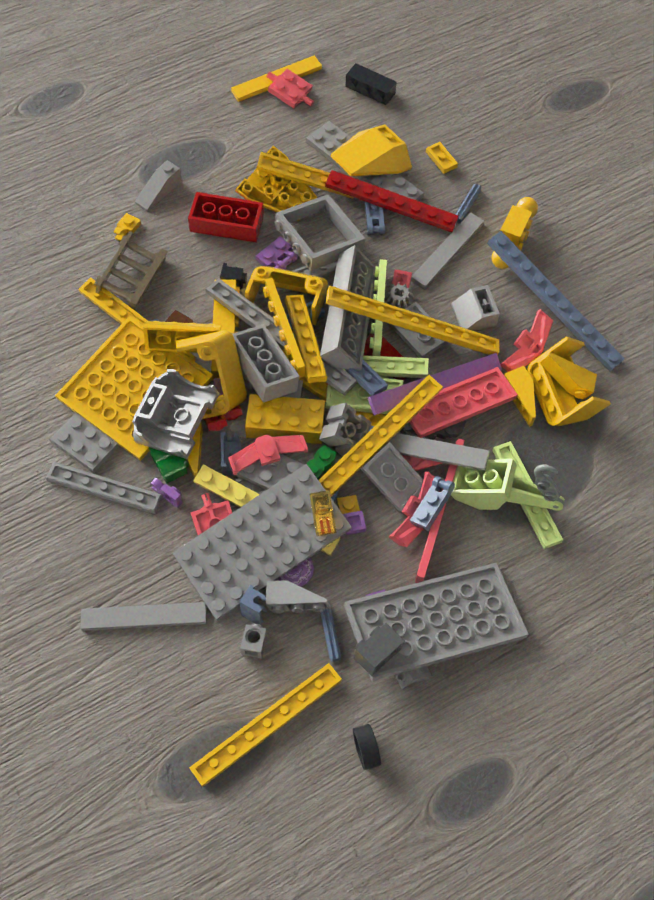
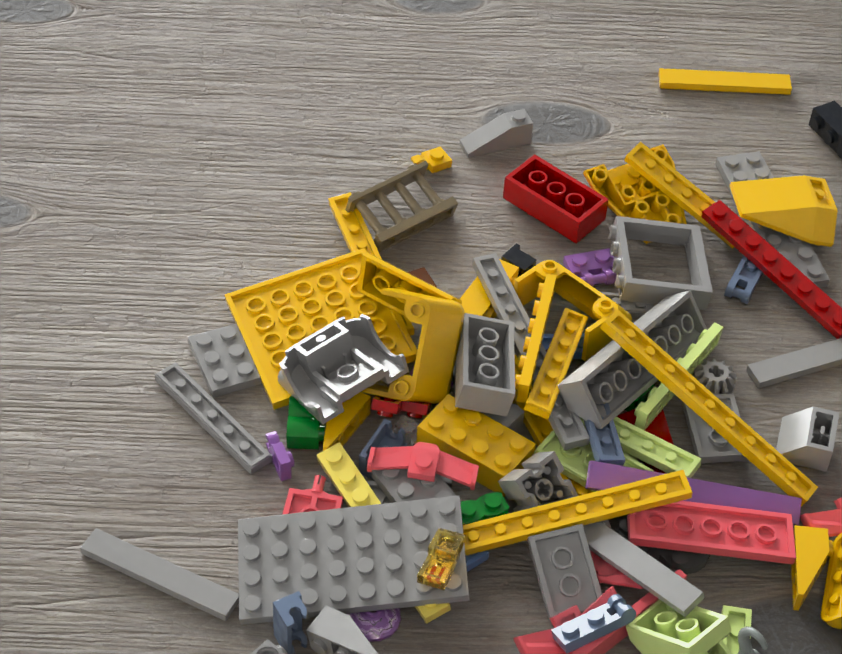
camera: 30 degrees right, 15 degrees down
coral plate [266,69,314,109] -> none
yellow plate [337,495,360,514] -> none
medium lavender plate [343,511,366,535] -> none
coral tile [392,269,412,288] -> none

